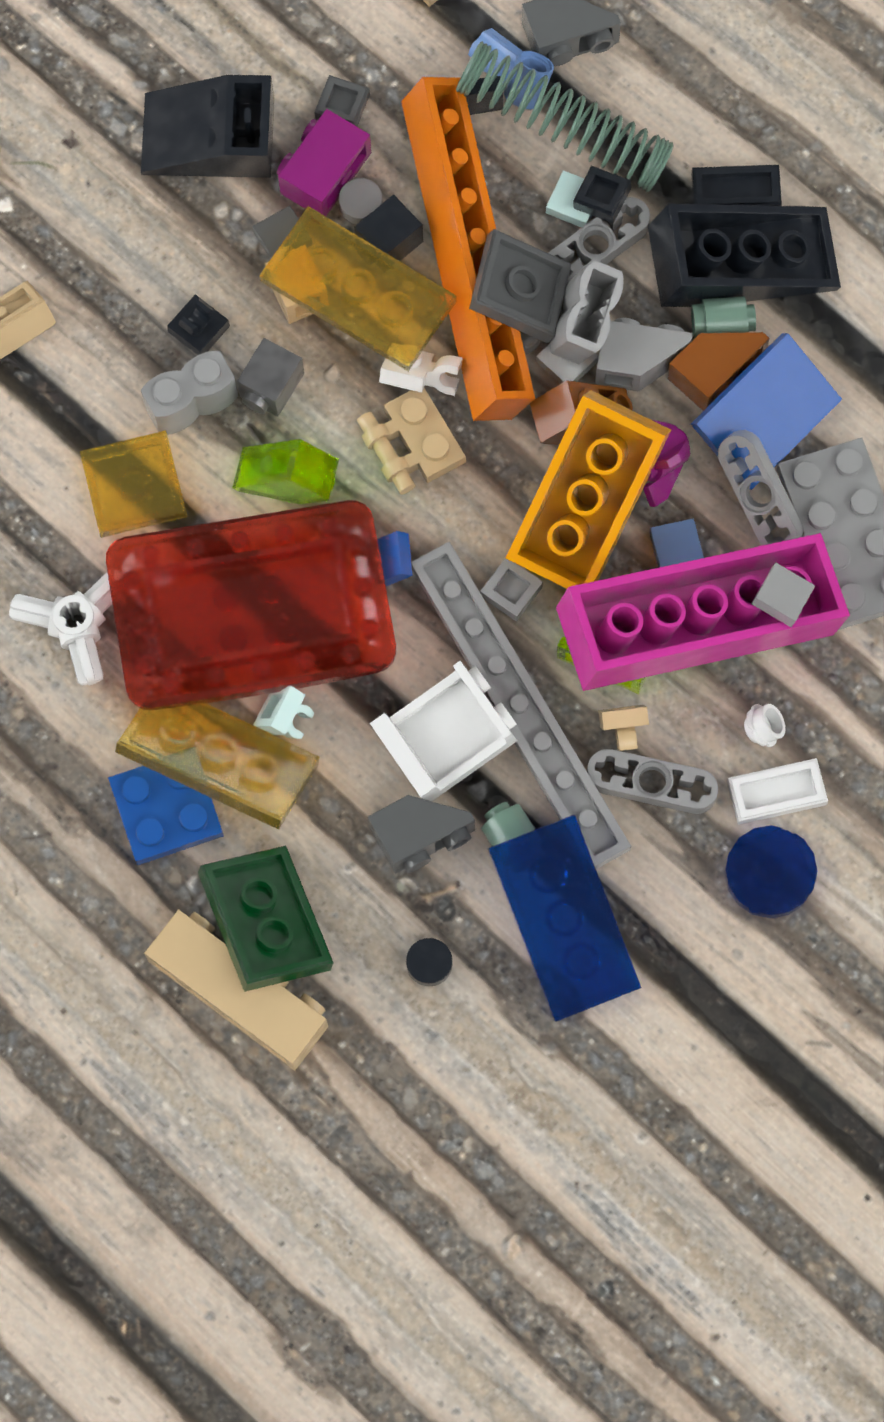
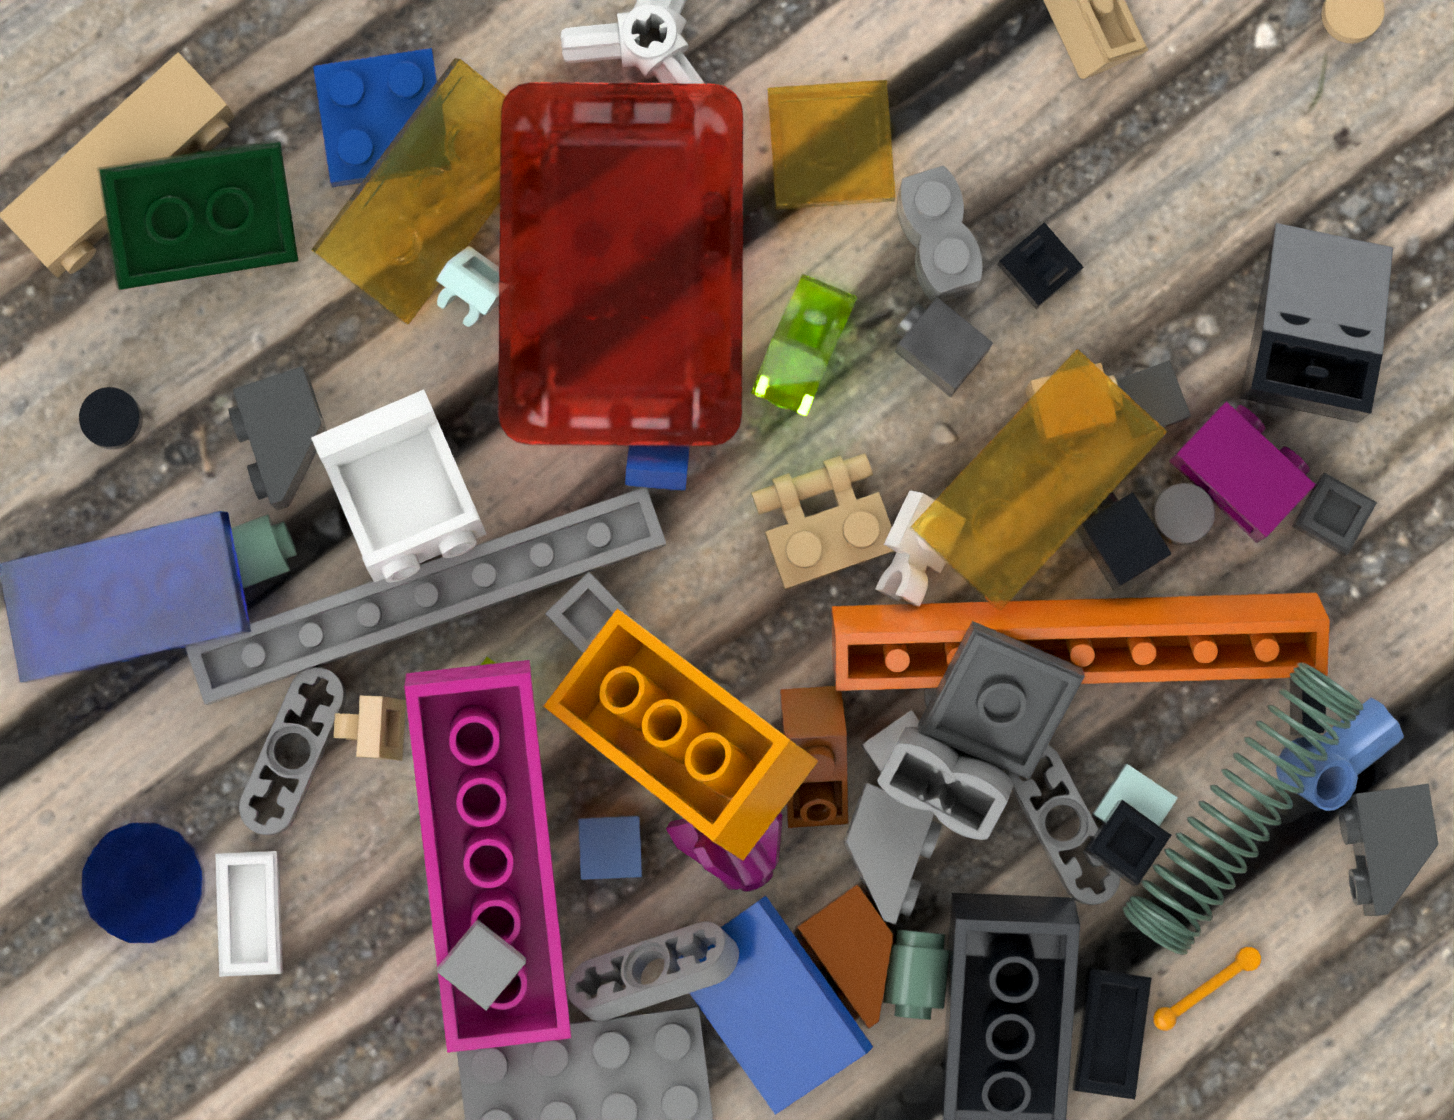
camera: 90 degrees right, 10 degrees up
white plate [744,704,785,747] -> none
none -> light orange hinge [1153,947,1261,1031]

